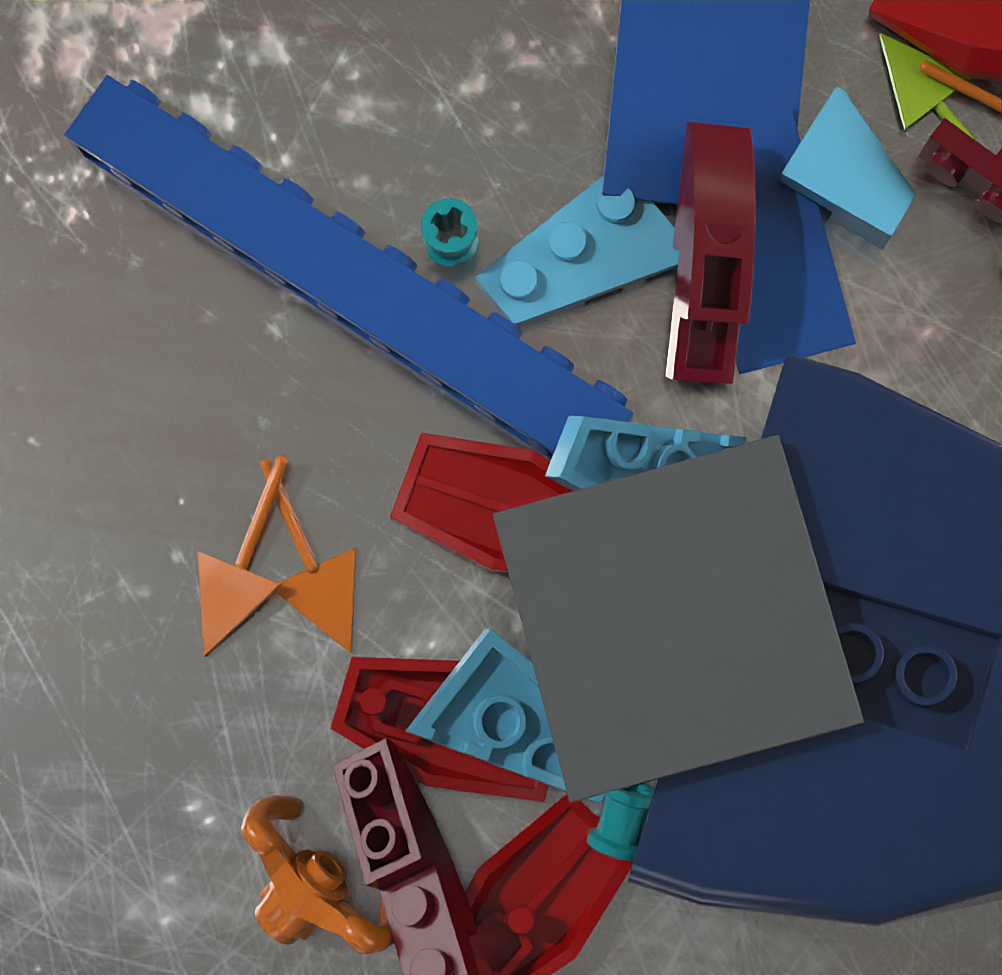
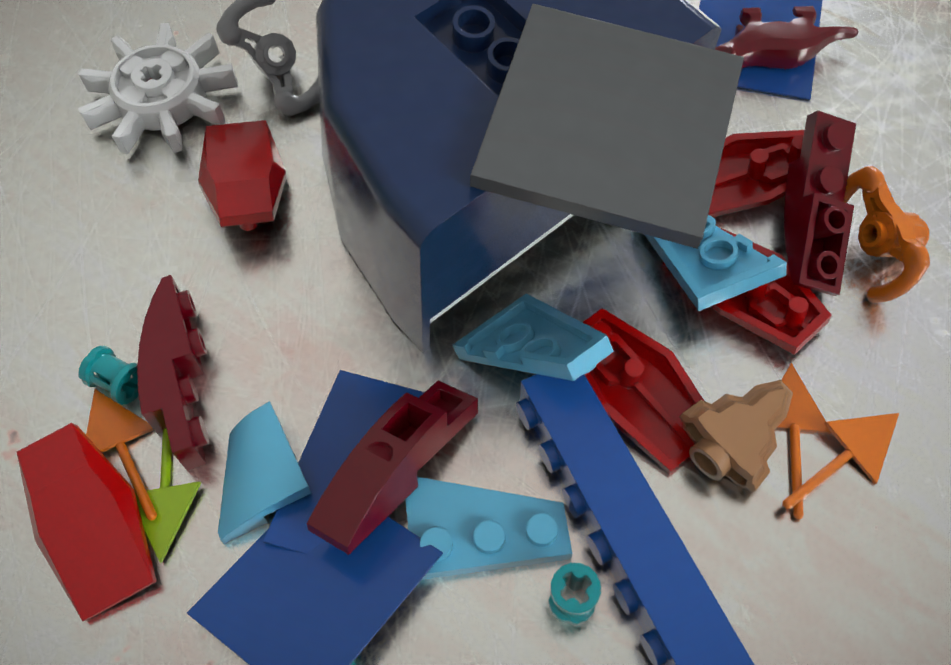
camera: 150 degrees left, 20 degrees down
none -> medium nougat rock [679,380,793,493]

